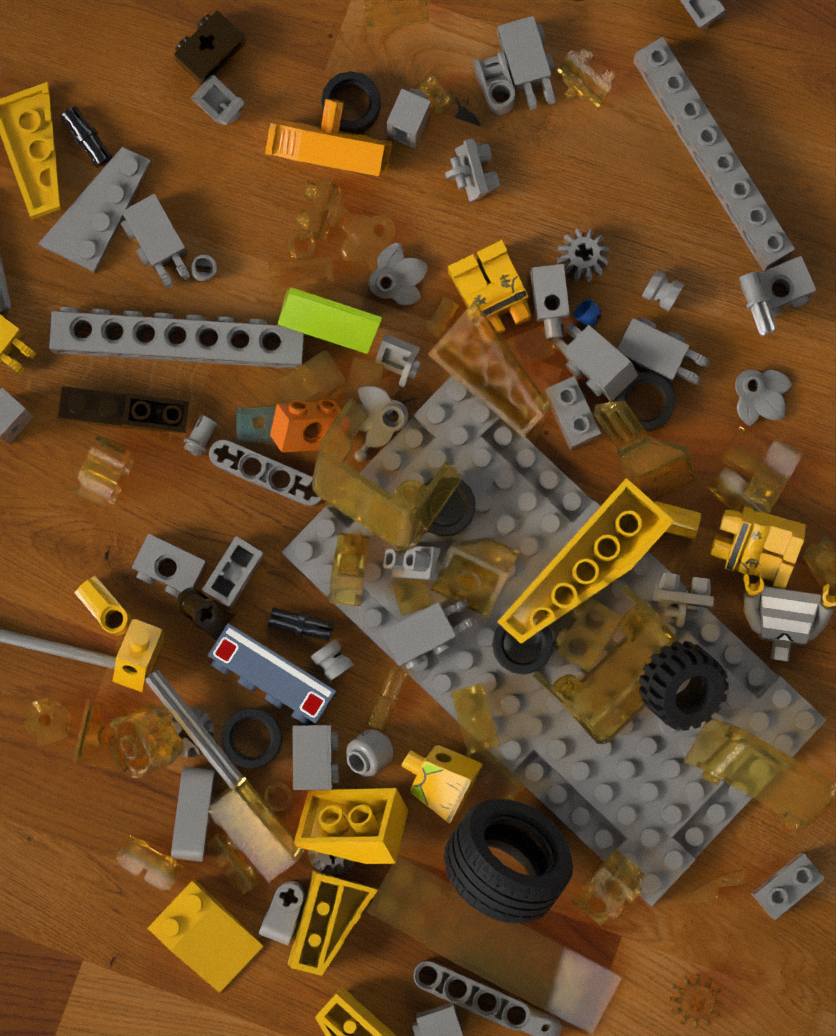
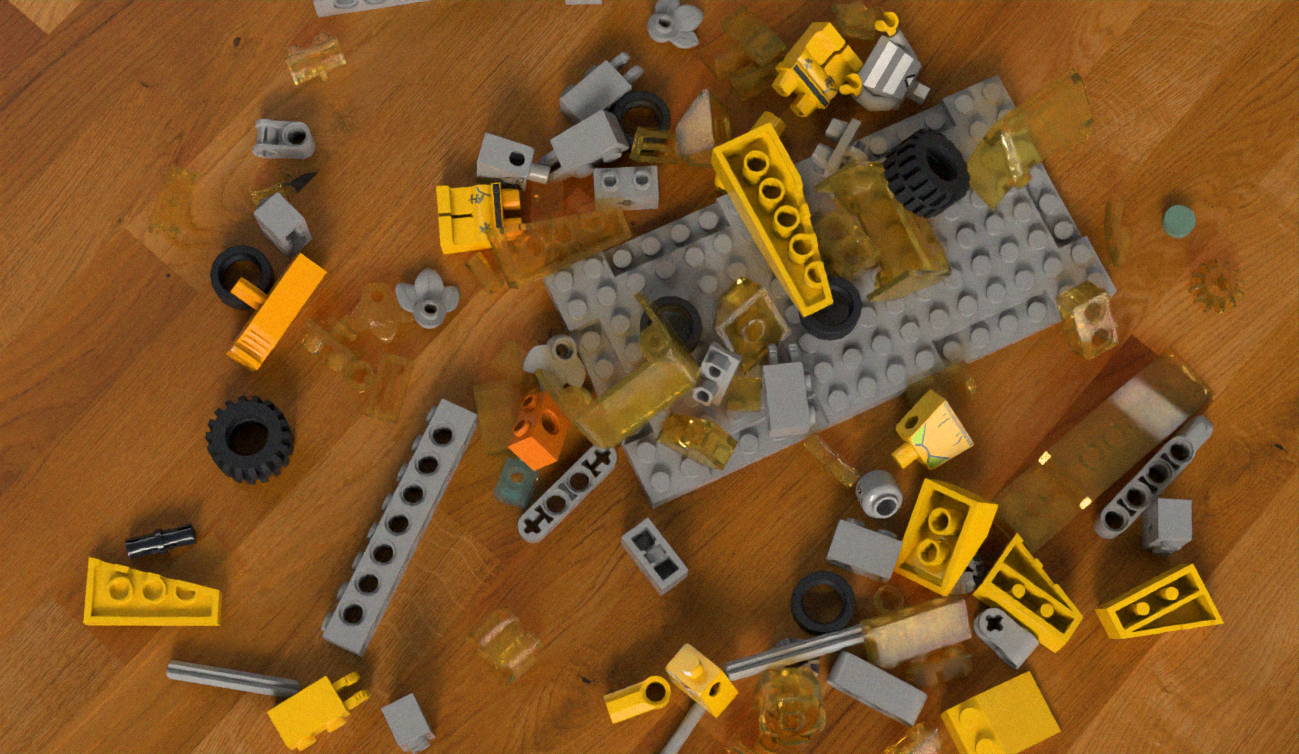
camera: 75 degrees left, 10 degrees down
light grey wing [38,147,151,273] -> none
dark brown slope [57,386,189,433] -> none
light grey hinge [121,194,190,289] -> none
light grey brick [132,533,208,598] -> none
dark brown brick [174,10,246,85] -> none
dark brown piece [176,587,235,641] -> none
light grey pin [183,415,218,457] -> none
light grey hinge [190,255,217,281] -> none
light grey bracket [191,75,245,125] -> none
sand blue brick [207,624,337,726] -> none
black pin [268,607,334,642] -> none
lime slope [277,287,382,354] -> none
light grey wheel [311,639,354,683] -> none
light grey bracket [374,334,421,387] -> none
black tyre [444,799,573,924] -> none
light grey hips [445,138,500,202] -> none
clear yellow hinge [451,683,500,754] -> none
light grey hinge [497,16,556,110] -> none
light grey gear [557,229,610,282] -> none
blue hinge [573,299,601,326] -> none
light grey wheel [642,269,684,312] -> none
light grey brick [751,853,825,920] -> none
none -> black tyre [205,396,294,485]
none -> sand green tile [1162,205,1196,238]

